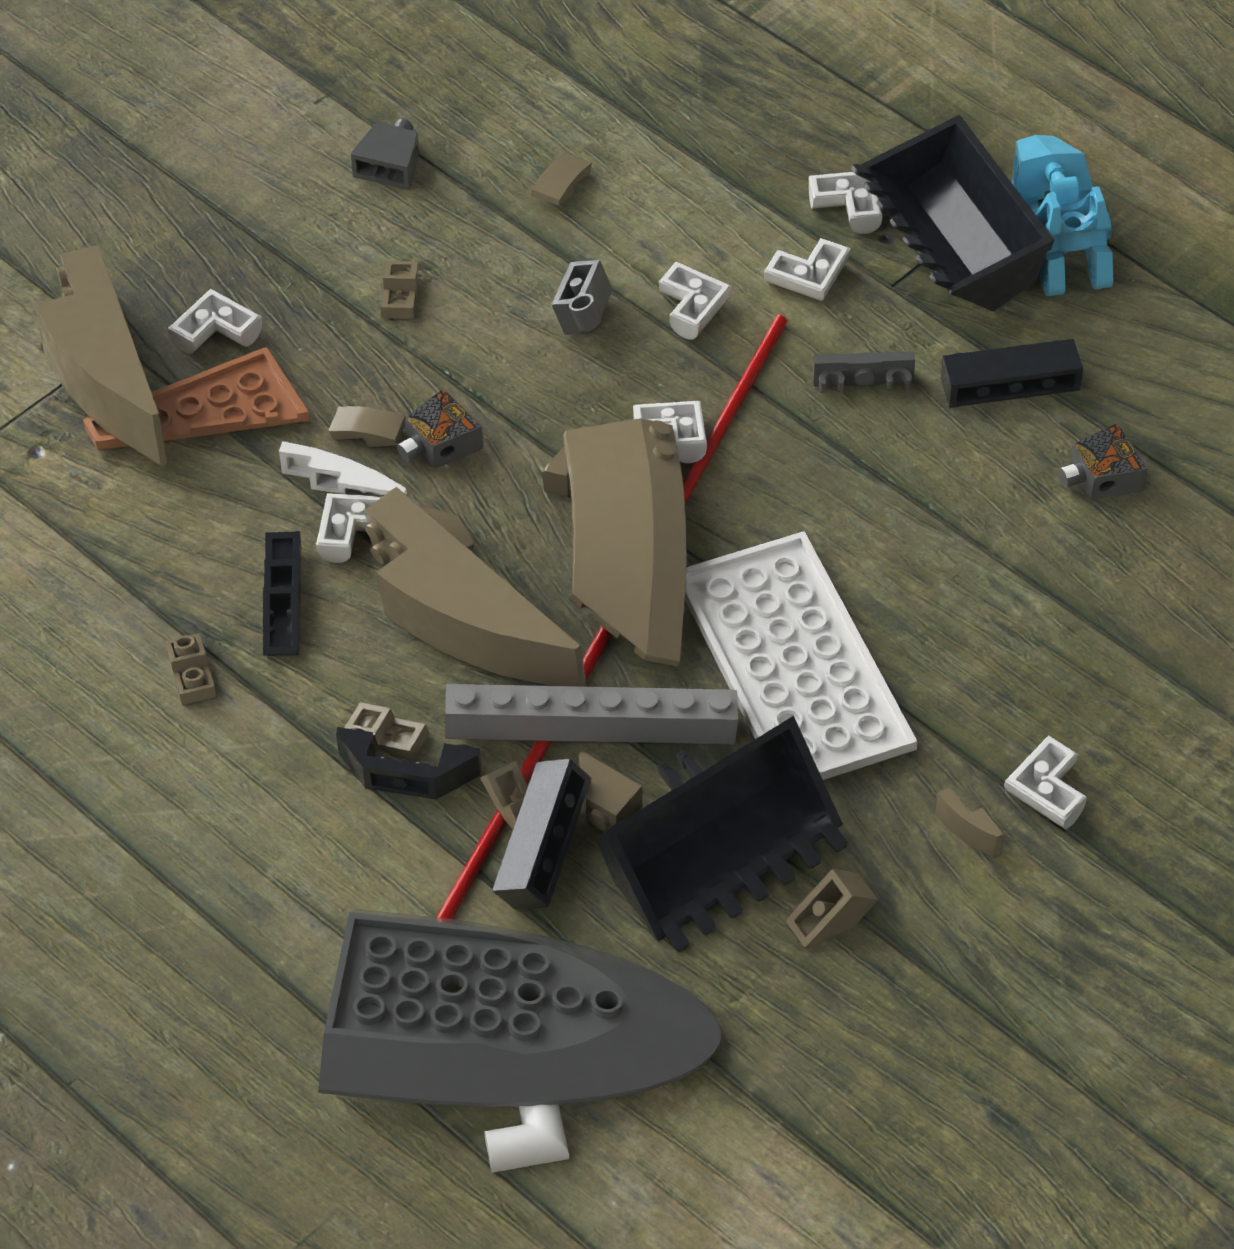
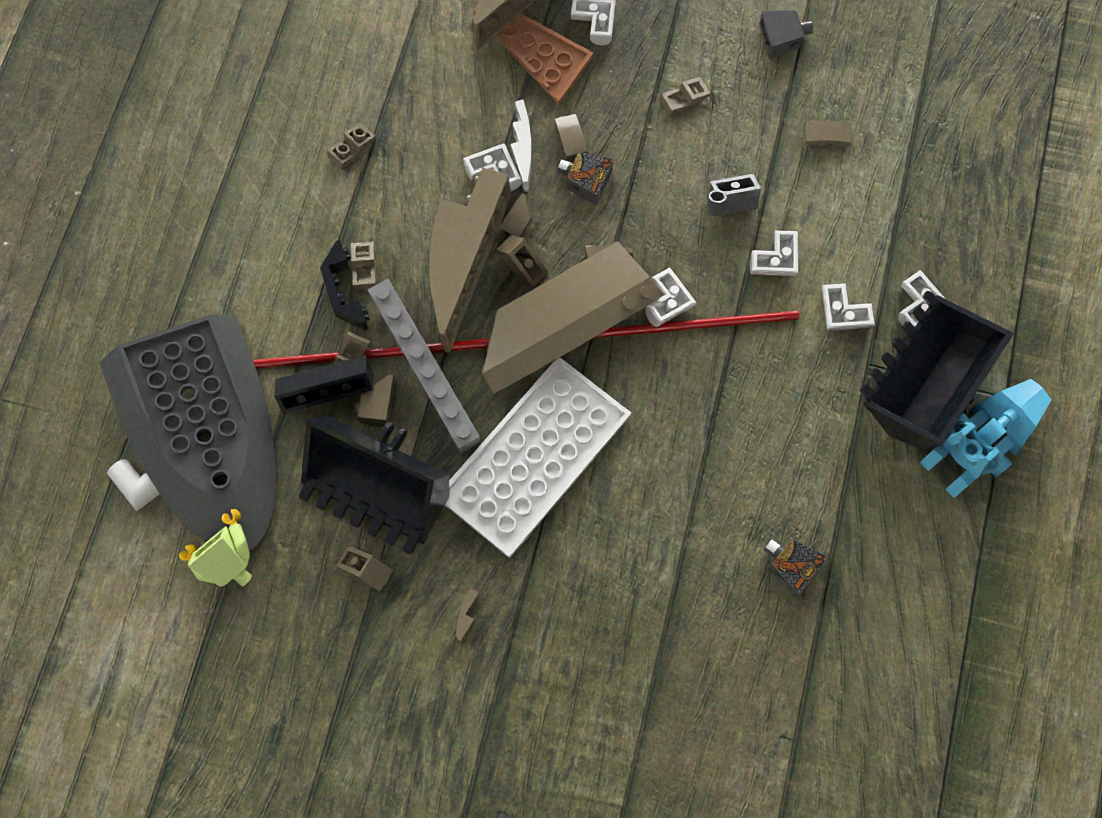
camera: 60 degrees right, 20 degrees up
black slope [263,531,301,656] -> none
dark grey plate [813,351,915,393] -> none
black brick [941,339,1083,408] -> none
white brick [1004,735,1087,829] -> none
none -> yellowish green torso [179,509,252,587]
none -> dark tan slope [496,235,548,288]

